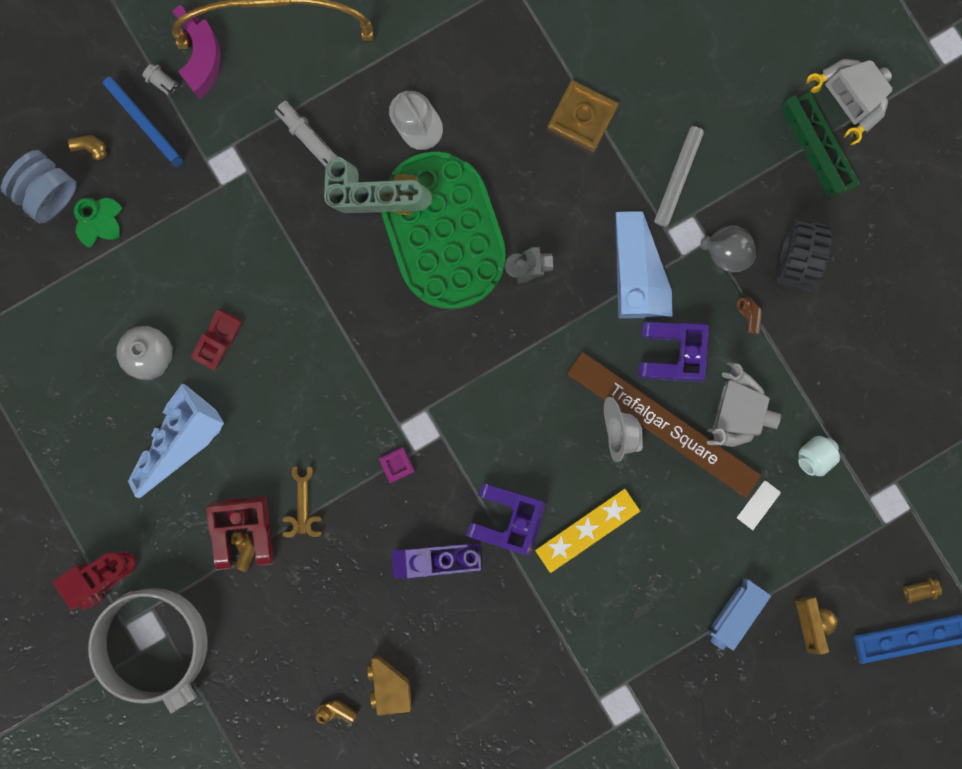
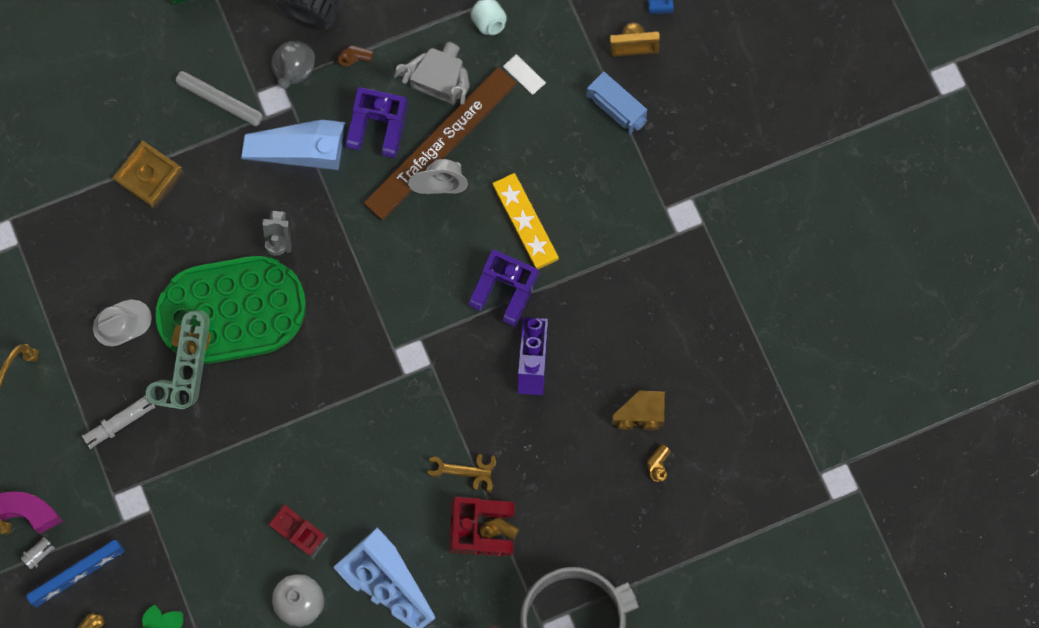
camera: 80 degrees left, 10 degrees down
magenta tile [379,447,415,483] -> none

